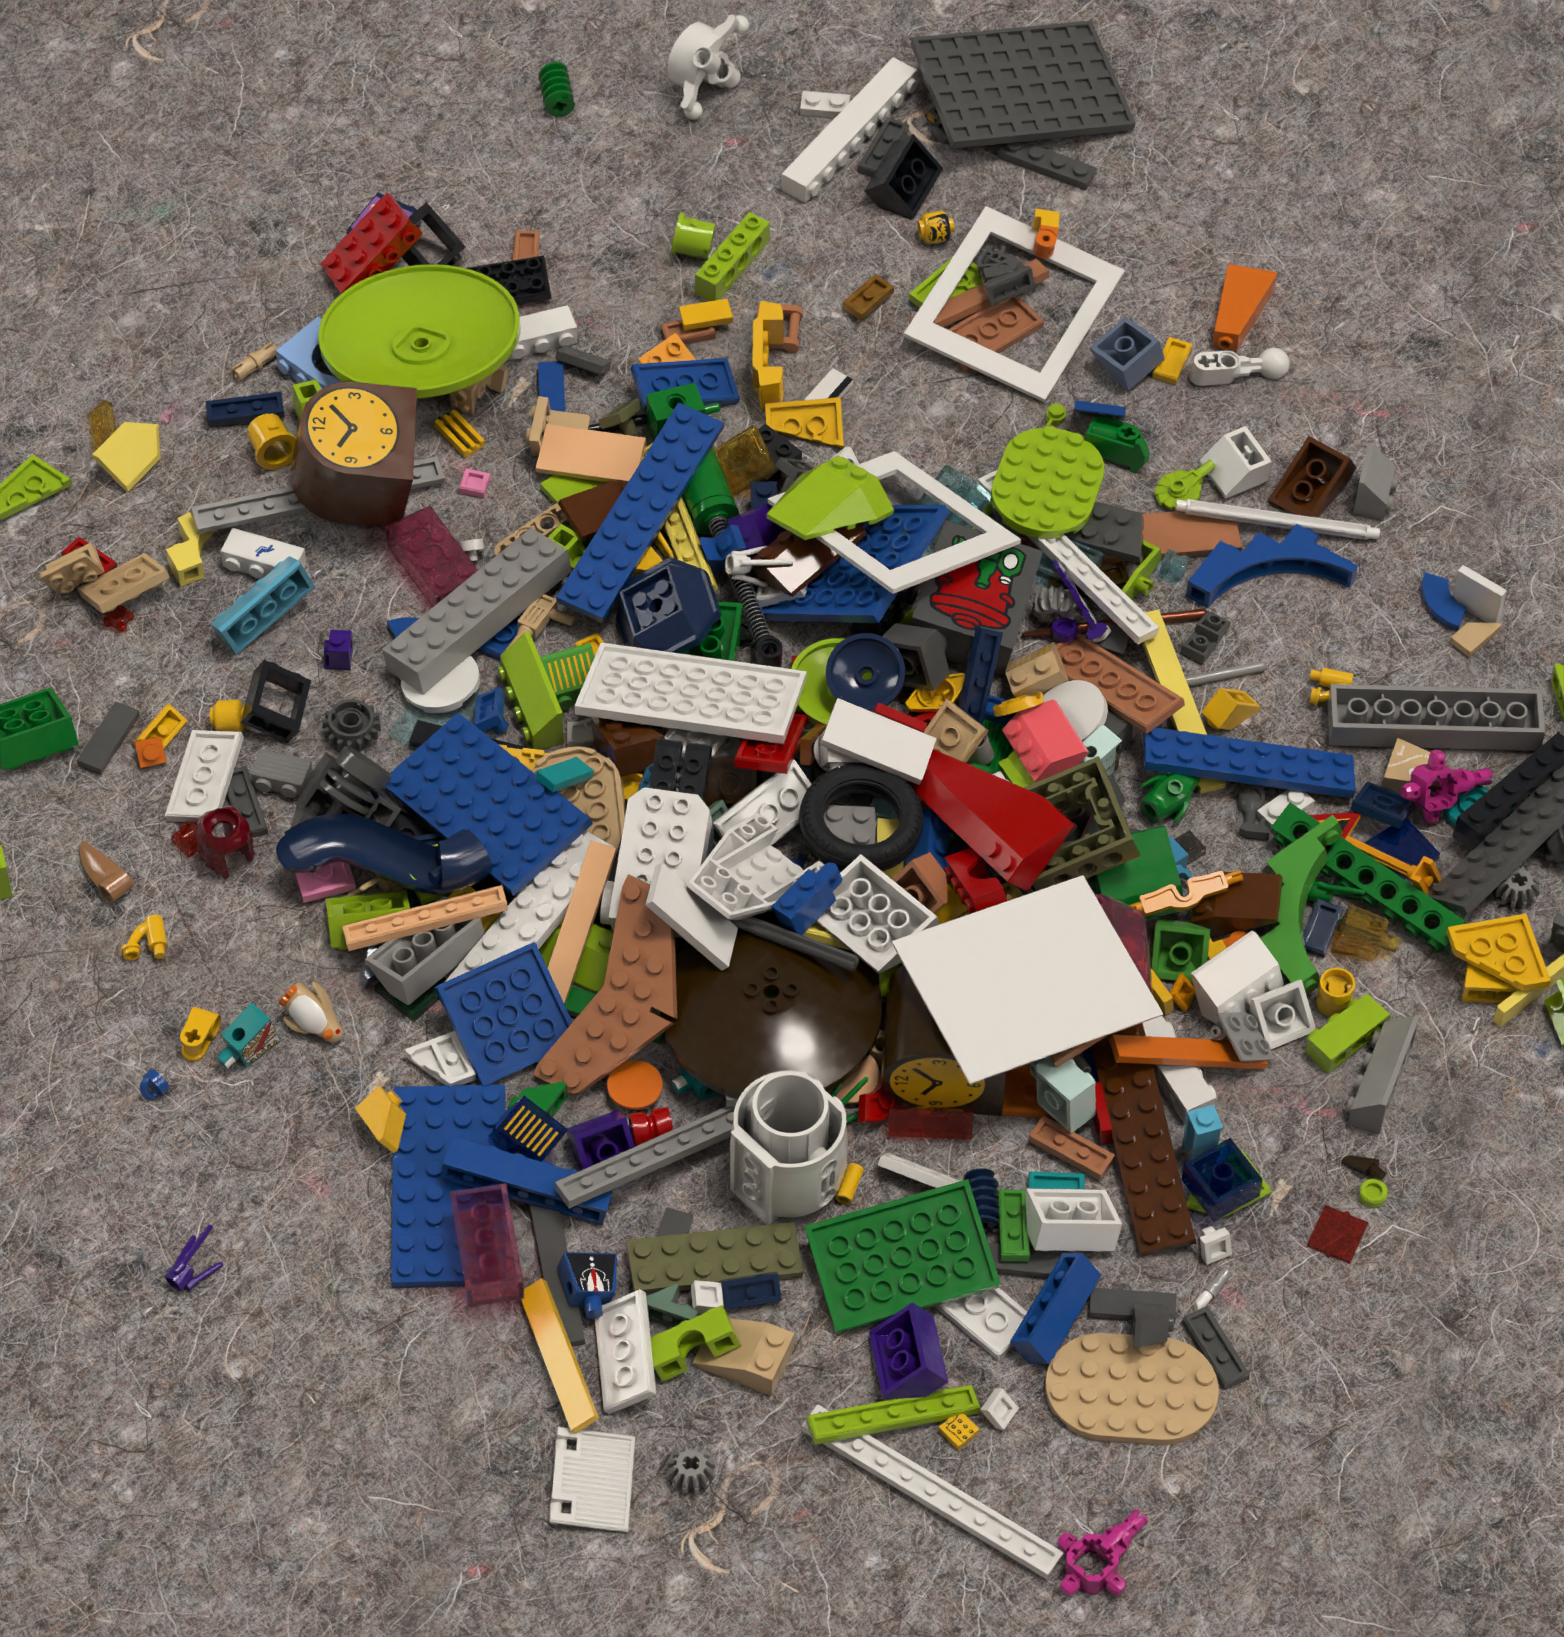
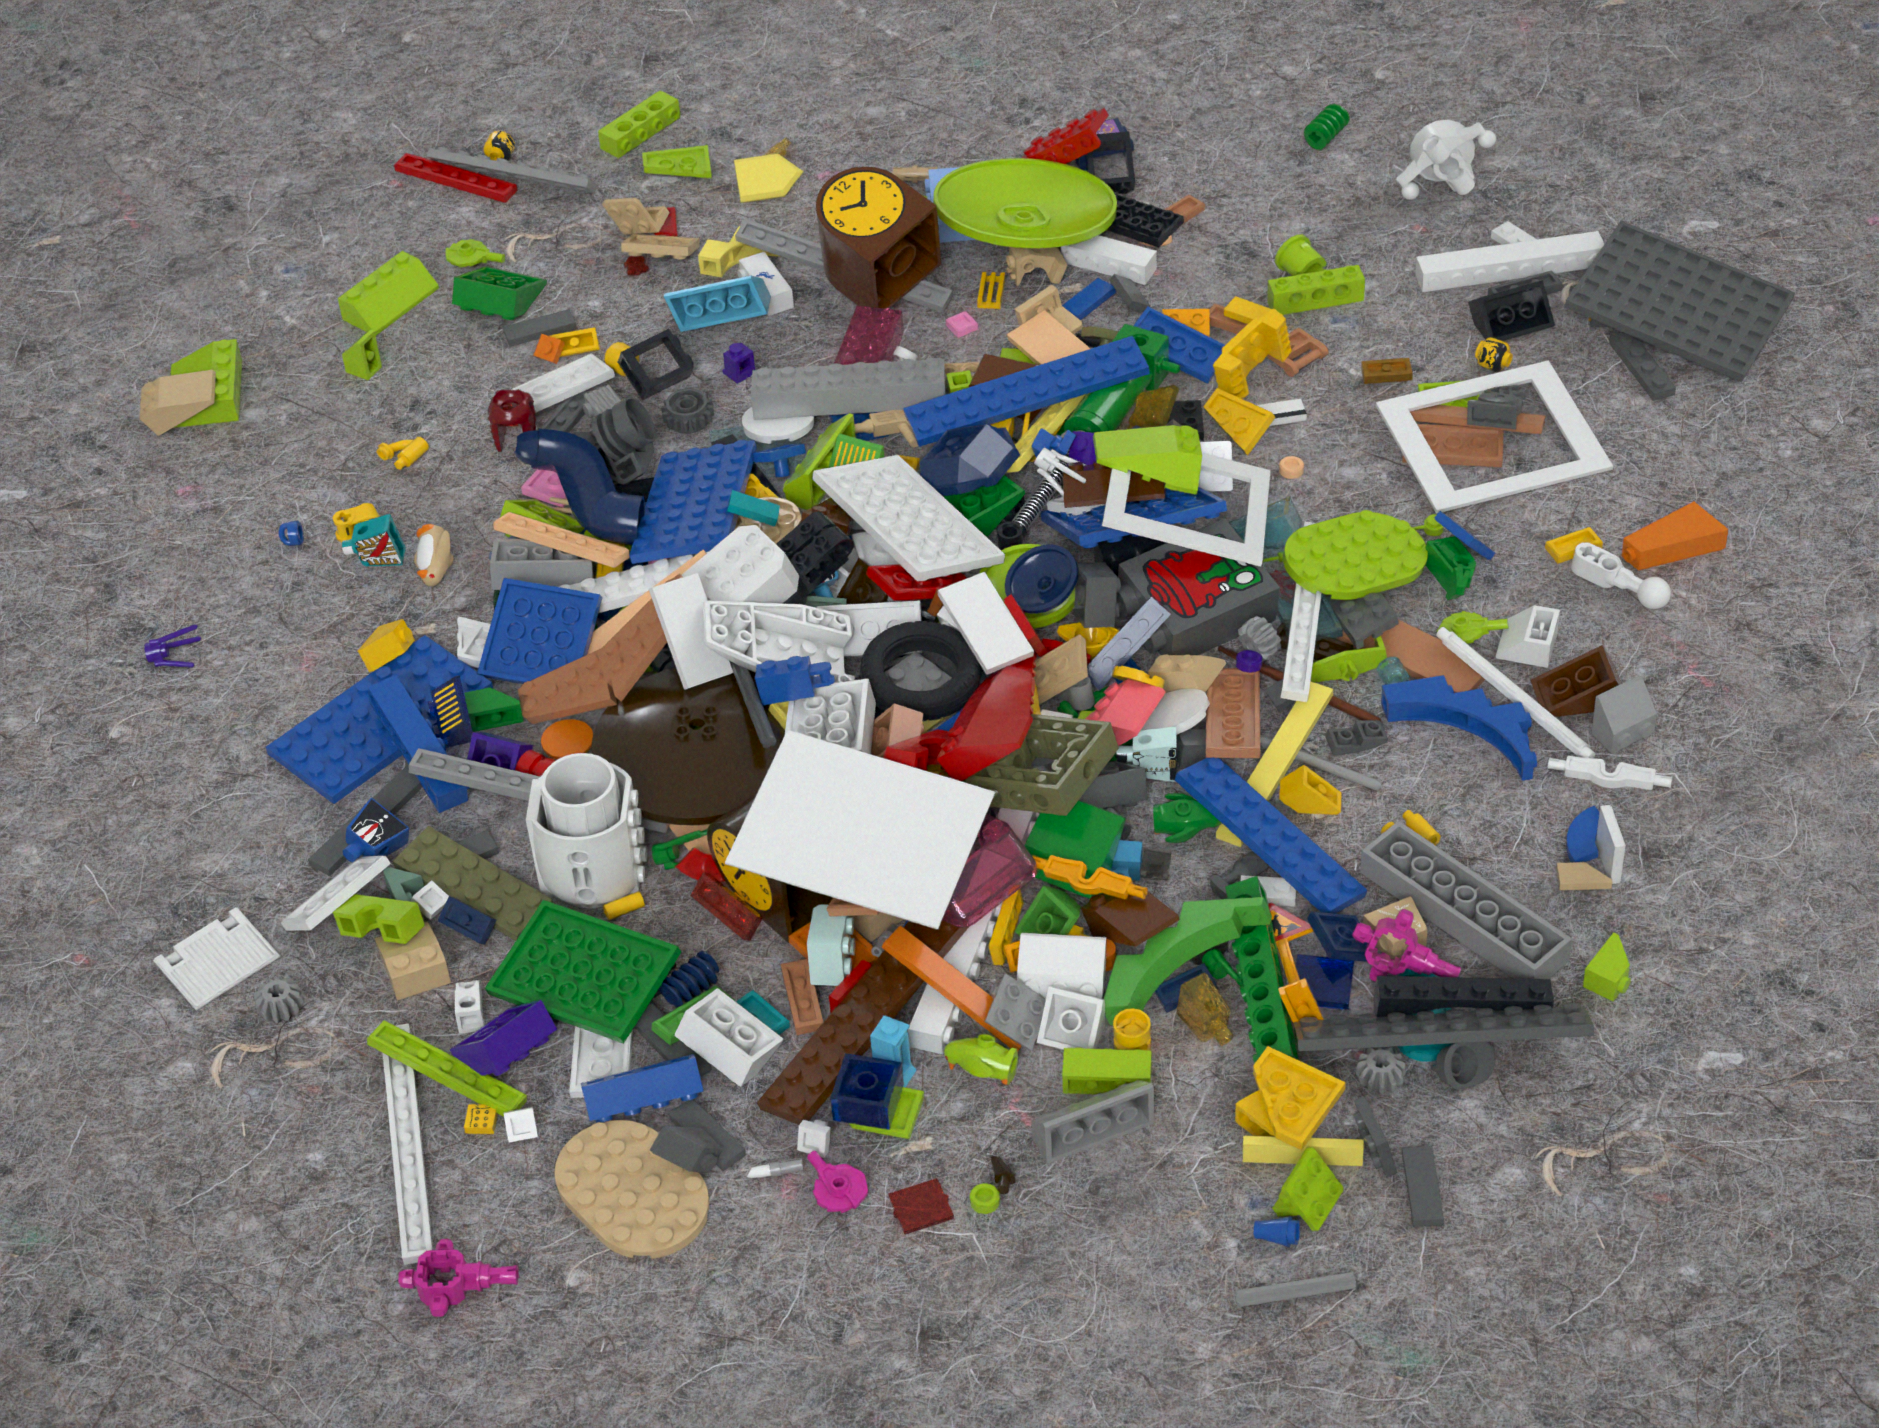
camera: 50 degrees right, 10 degrees down
medium nougat piece [79,841,134,903] -> none
clear pink brick [450,1183,524,1307] -> none
yellow tile [519,1278,599,1433] -> none
white tile [878,1153,960,1188] -> none
leg [1032,208,1060,259] -> none
dark purple piece [1053,559,1112,643] -> none
sand blue slope [1089,316,1165,390] -> none
dark grey tile [1182,1306,1250,1390] -> none
none -> white leg [455,980,484,1034]
none -> dark pink piece [807,1151,868,1213]
none -> lime animal [944,1034,1018,1085]
none -> light nougat tile [1279,456,1304,479]
none -> white piece [1548,756,1672,790]

